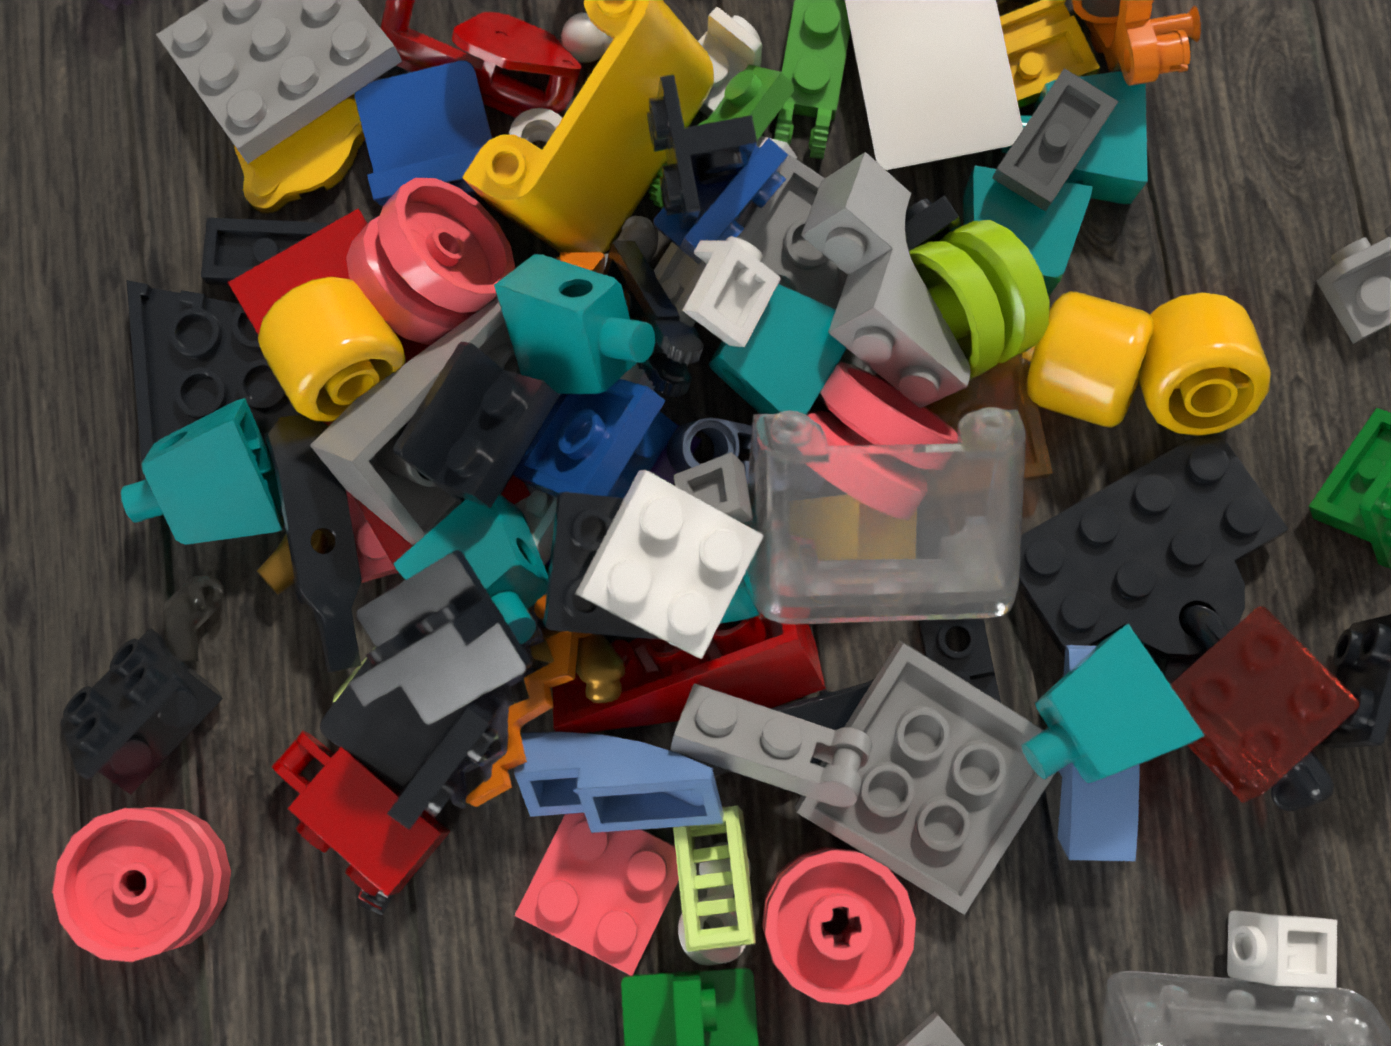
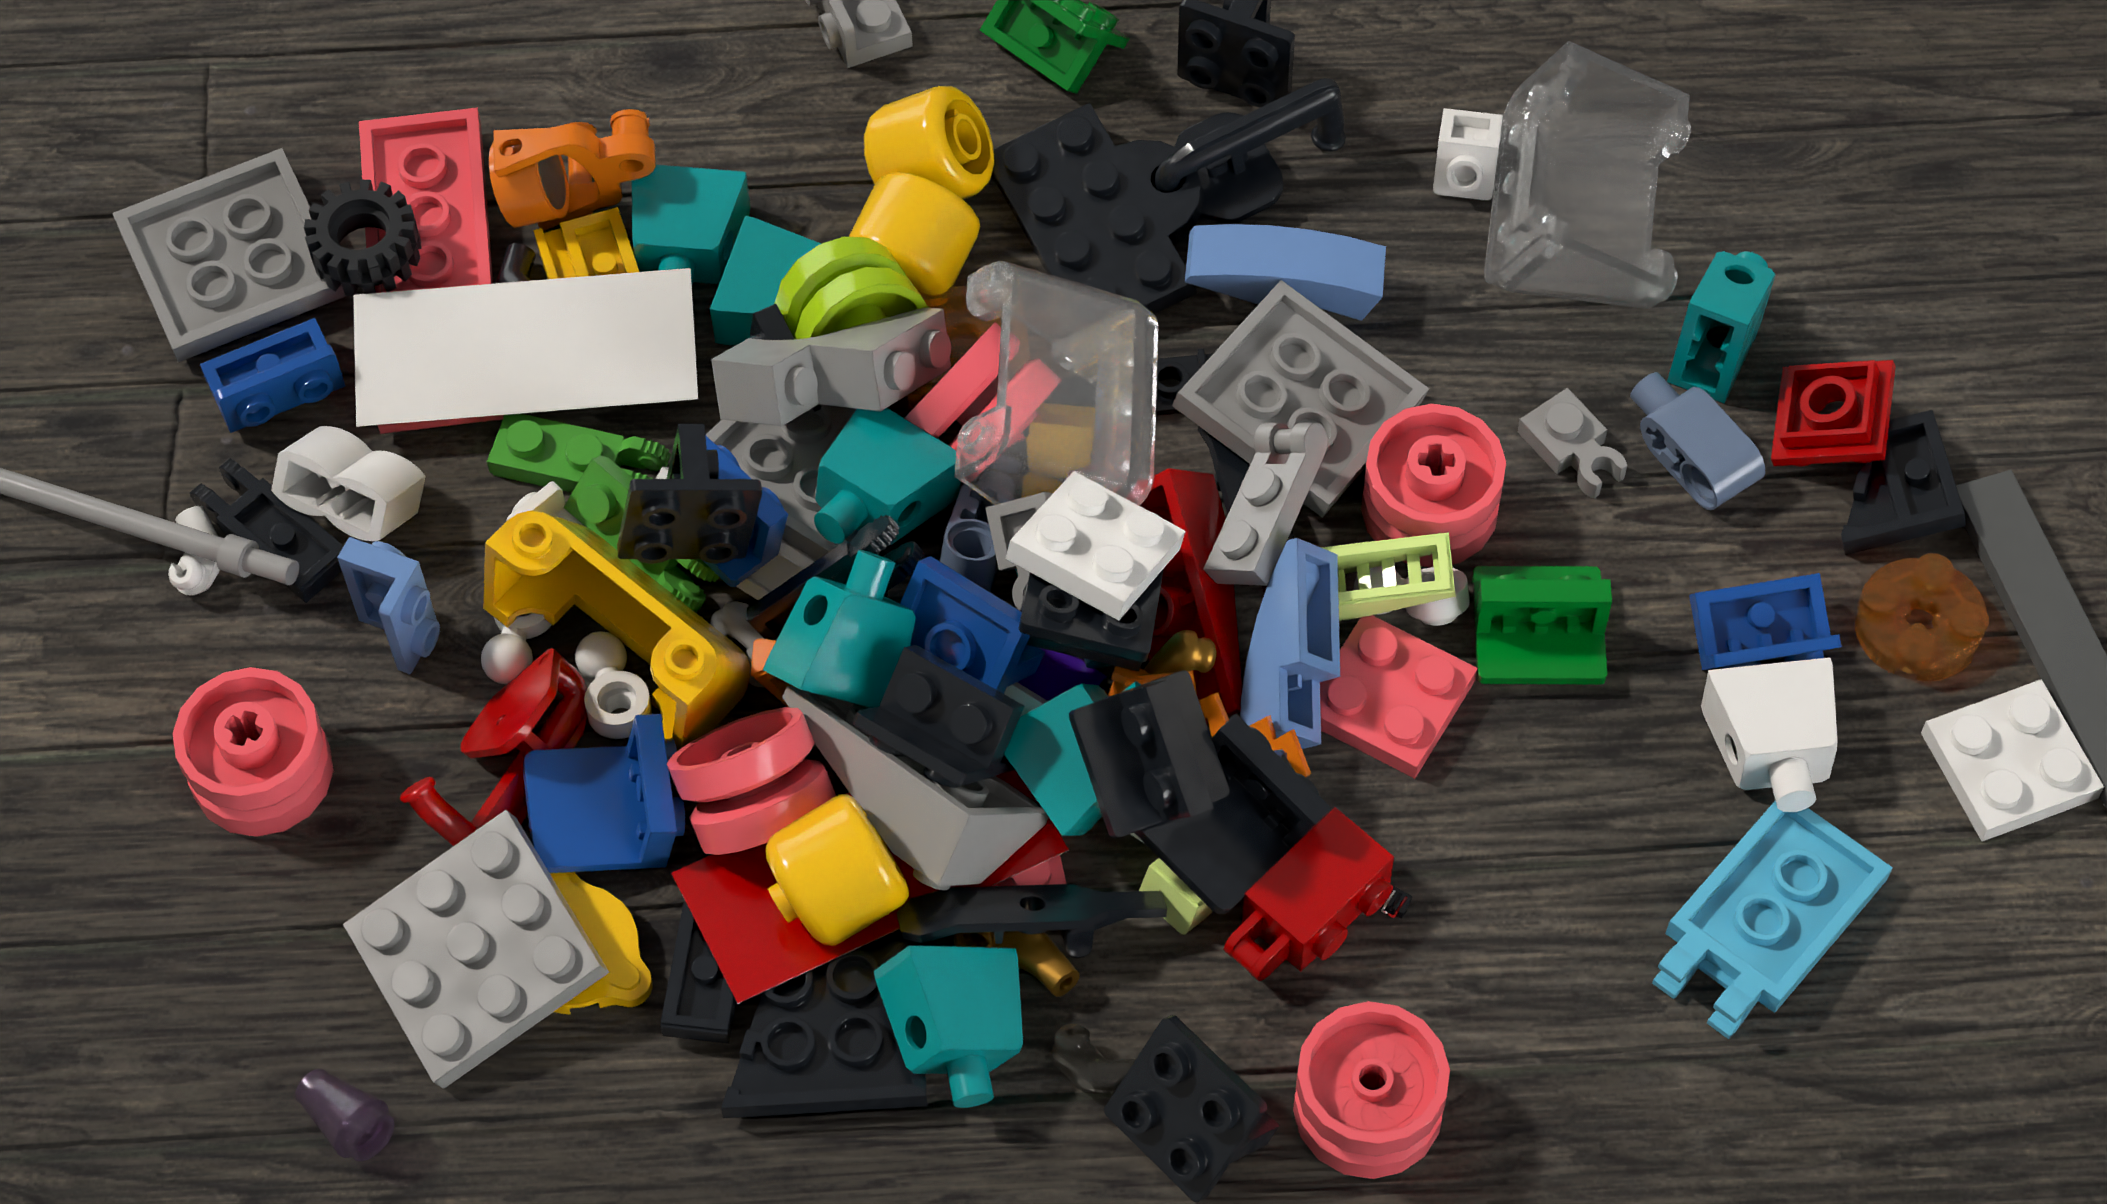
camera: 85 degrees left, 20 degrees down
white bracket [682,237,781,347] -> none
dark grey plate [992,68,1118,212] -> none
teal torso [1021,624,1204,784] -> none
clear red bracket [1170,606,1359,803] -> none

